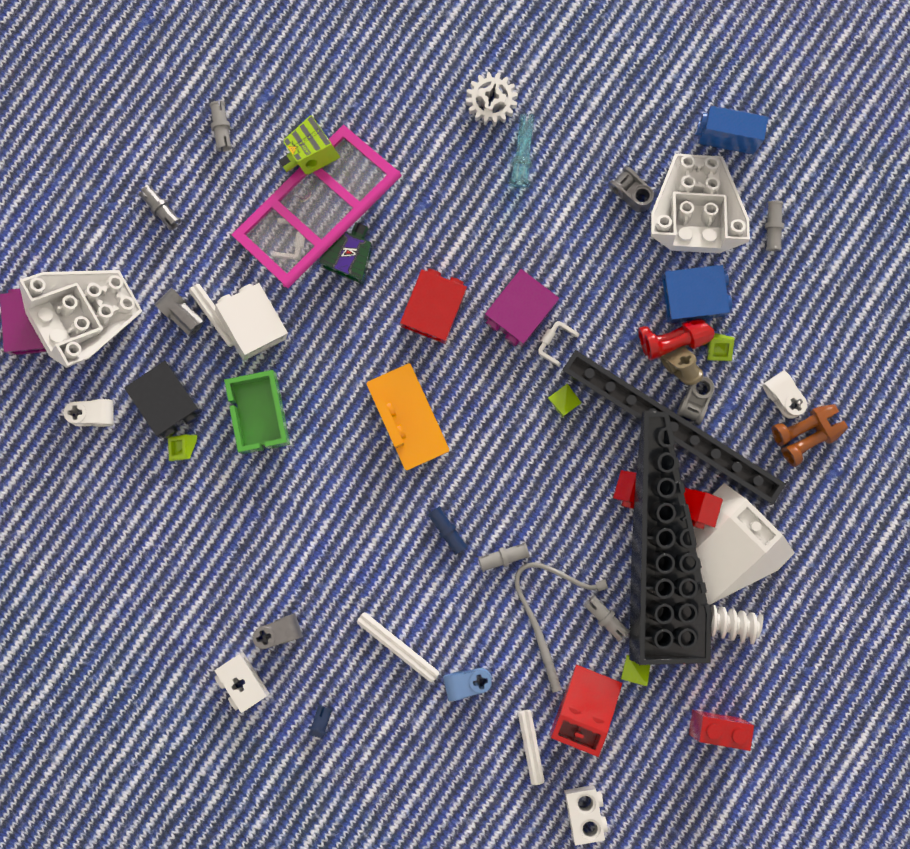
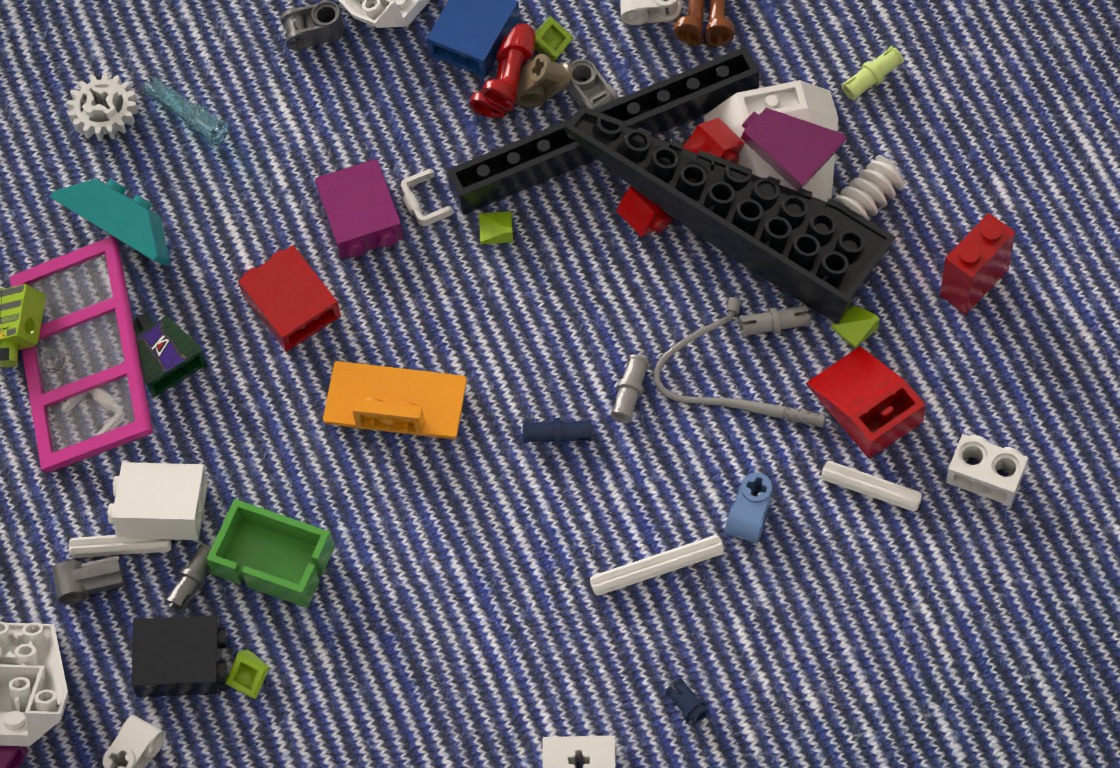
camera: 50 degrees left, 20 degrees down
flat silver piece [252,613,303,649] -> none
none -> teal wedge [50,178,170,266]
none -> flat silver pin [165,544,212,613]
none -> magenta slope [740,108,847,191]
none -> yellowish green pin [841,46,904,101]

